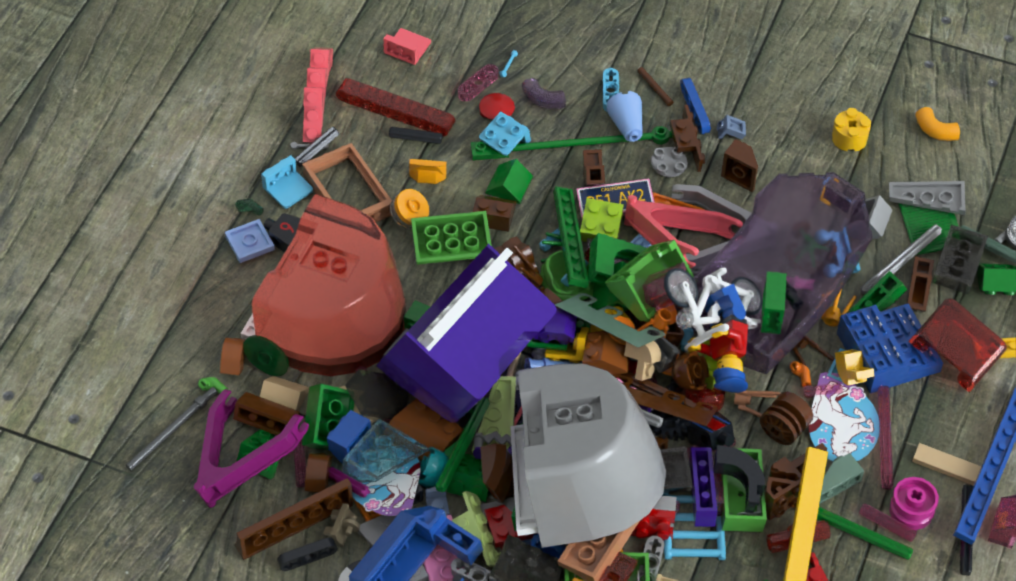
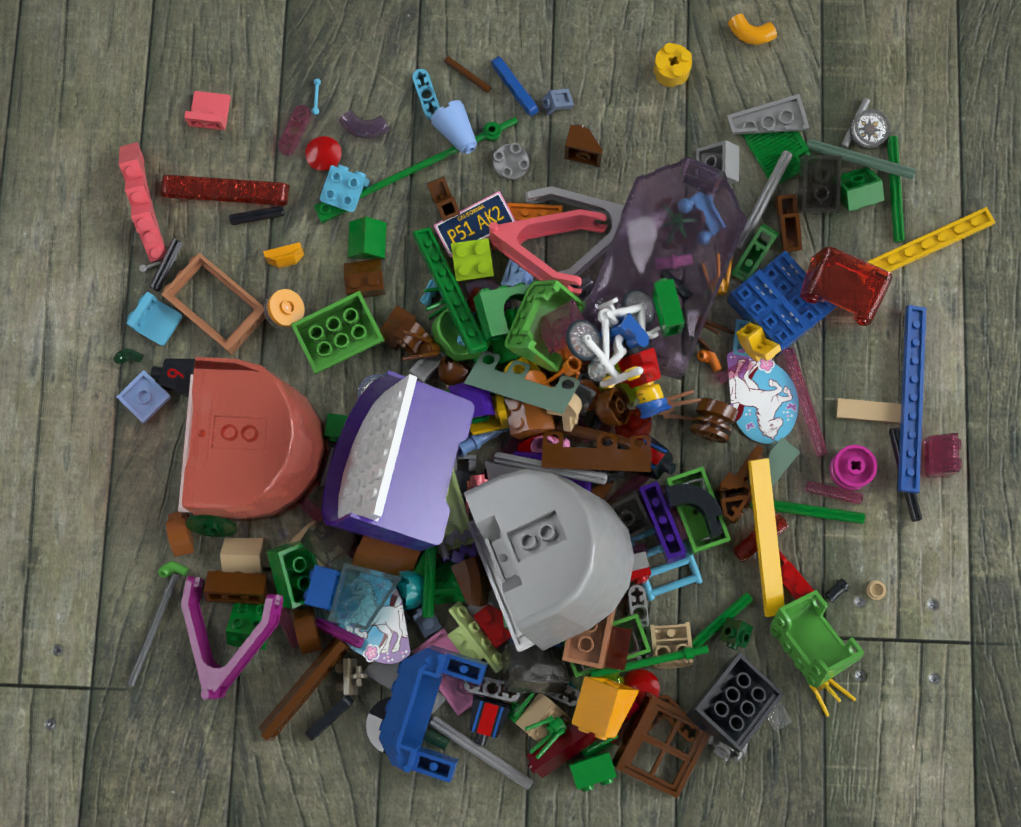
camera: 15 degrees left, 25 degrees up
reddish brown bracket [670,105,705,172] -> none

